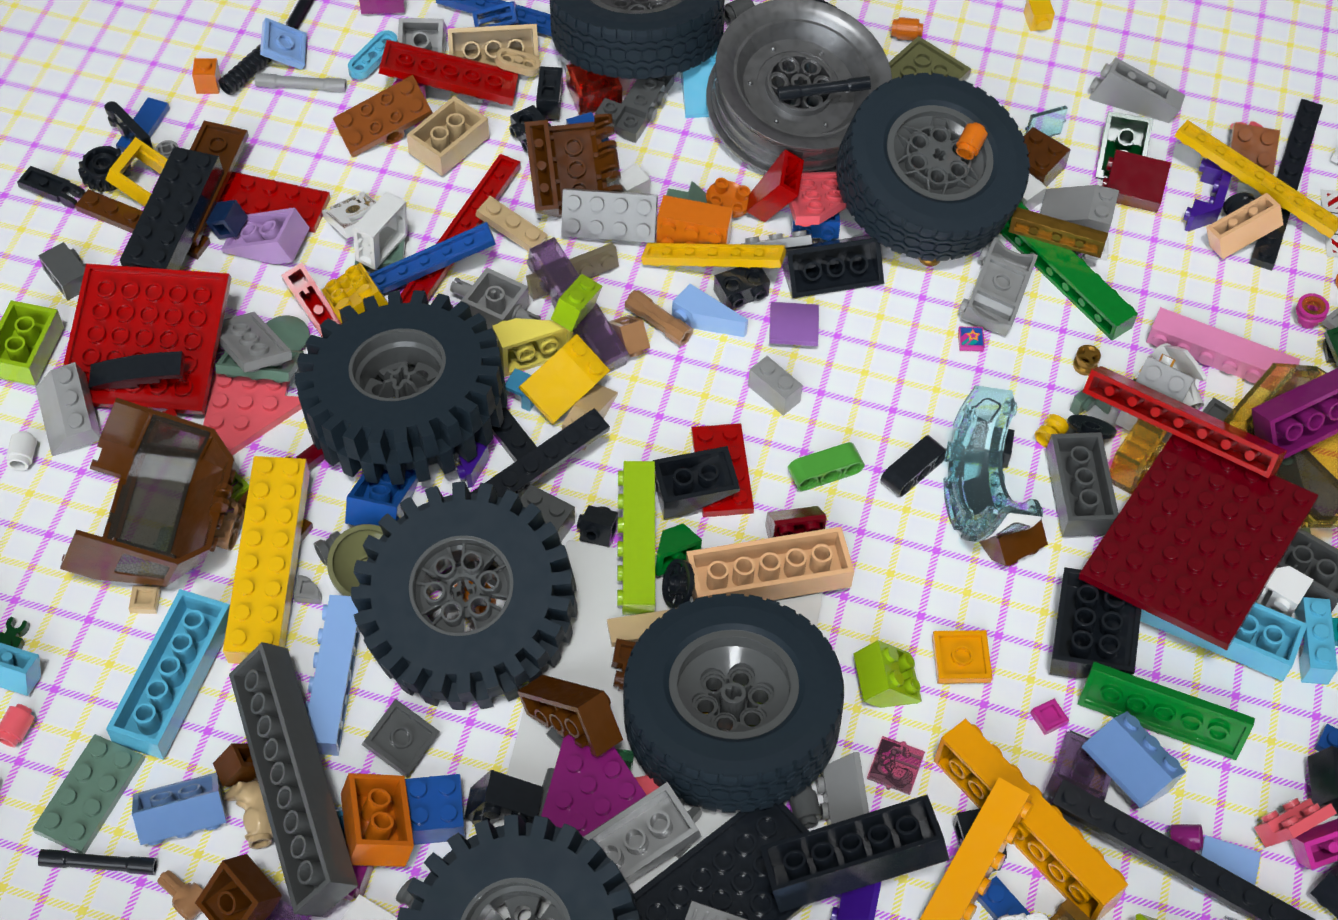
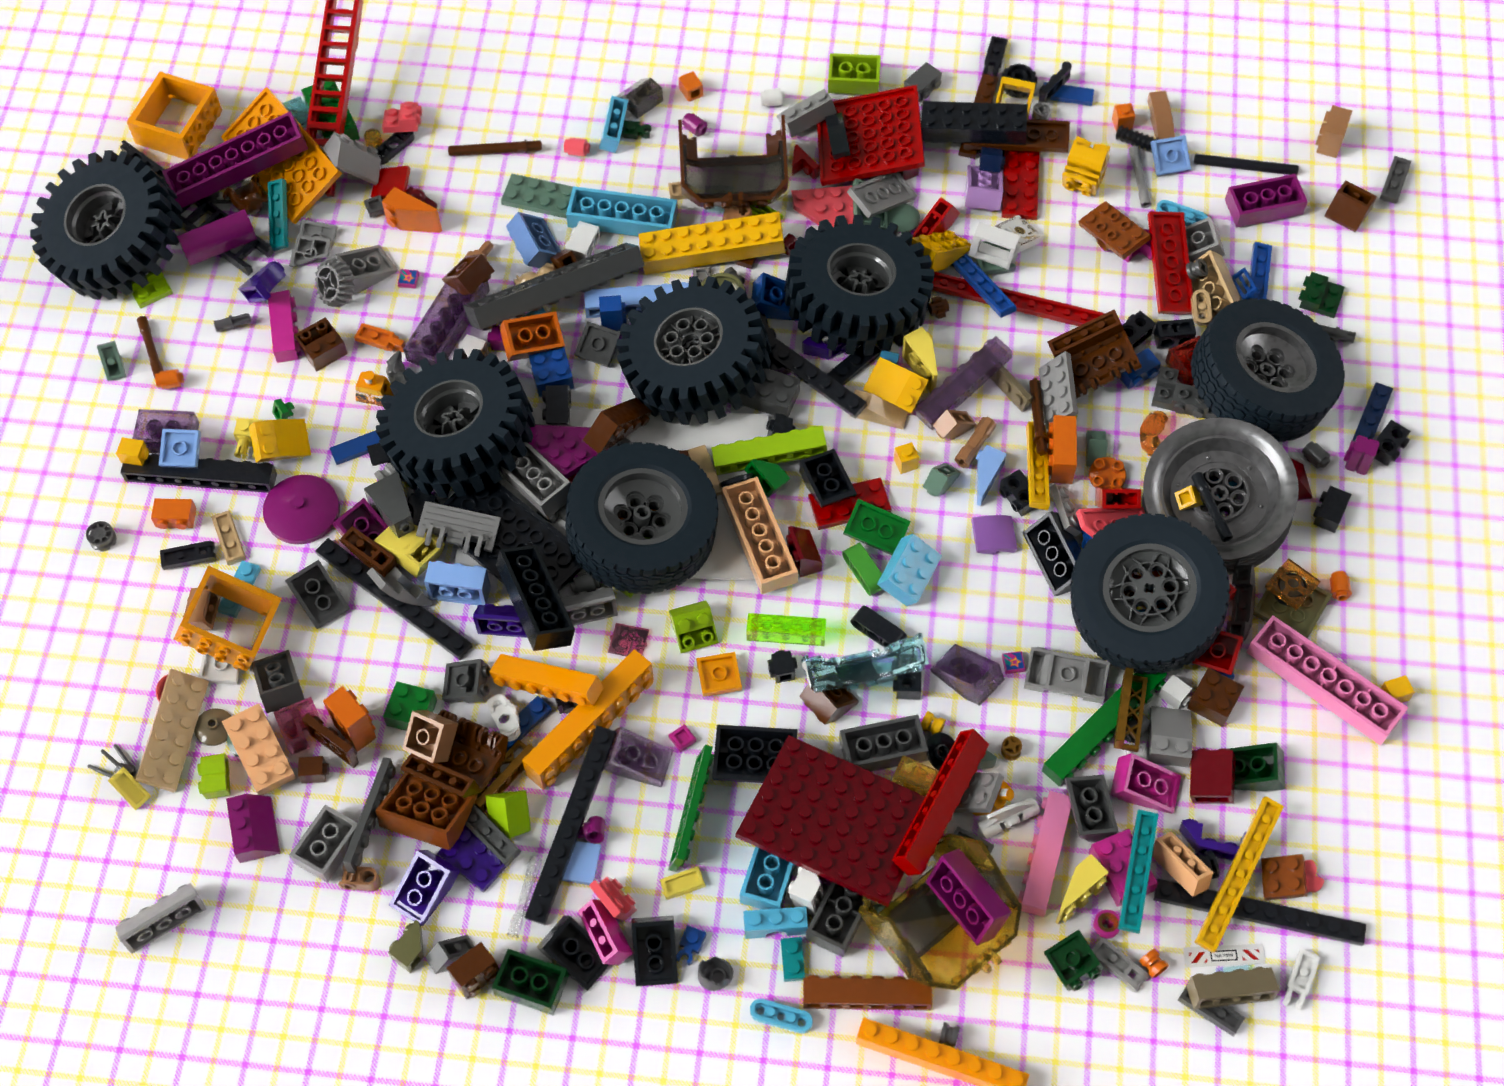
camera: 85 degrees right, 5 degrees up
black piece [38,849,158,875] -> none
tan brick [407,96,489,176] -> none
light grey brick [450,267,541,329] -> none
tan plate [475,196,548,255] -> none
lime brick [551,274,603,332] -> none
white brick [614,164,651,194] -> none
light grey brick [748,356,803,416] -> none
orange brick [956,122,988,160] -> none
clear light blue piece [1025,105,1068,137] -> none
medium blue slope [1081,711,1186,809] -> none
light grey slope [1089,57,1185,123] -> none
none -> white brick [565,221,600,261]
none -> blue brick [599,295,627,331]
none -> light yellow tile [660,866,706,900]
none -> magenta brick [682,113,707,137]
none -> clear neon green brick [746,613,826,646]
none -> black brick [767,650,798,683]
none -> green plate [843,499,911,555]
none -> medium azure brick [877,533,942,606]
none -> yellow brick [894,442,919,474]
none -> sand green slope [922,463,961,497]
none -> clear purple slope [930,644,1005,706]
none -> reddish brown axle [1029,378,1049,456]
none -> light yellow slope [1056,854,1109,924]
none -> yellow piece [1062,136,1110,197]
none -> dark grey slope [1065,775,1119,843]
none -> dark pink brick [1089,829,1158,907]
none -> dark pink slope [1110,753,1182,814]
none -> teal plate [1118,809,1159,934]
none -> clear orange animal [1140,411,1169,457]
none -> medium nougat slope [1147,90,1175,140]
none -> yellow slope [1174,485,1203,511]
none -> dark grey wheel [1186,258,1208,280]
none -> bright pink brick [1246,615,1408,746]
none -> clear orange piece [1265,558,1321,611]

